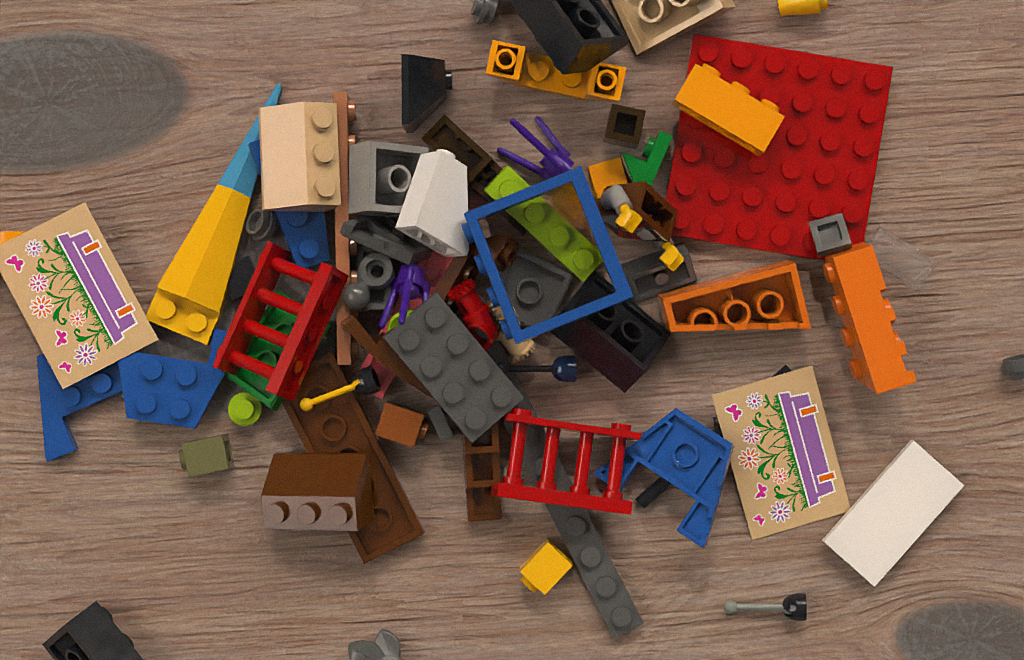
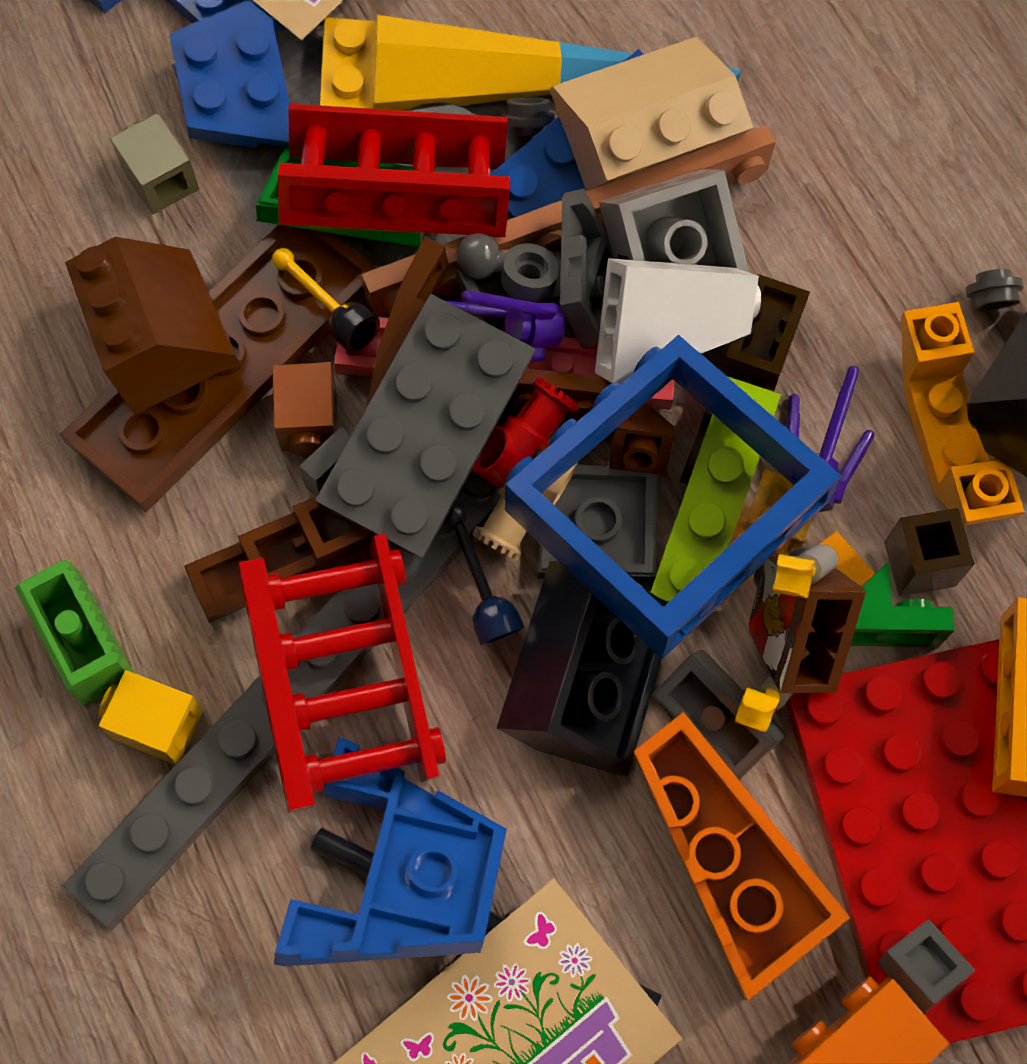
camera: 70 degrees right, 20 degrees down
lime plate [228,392,262,426] -> none
black slope [401,54,453,133] -> none
none -> bright green brick [15,560,135,706]

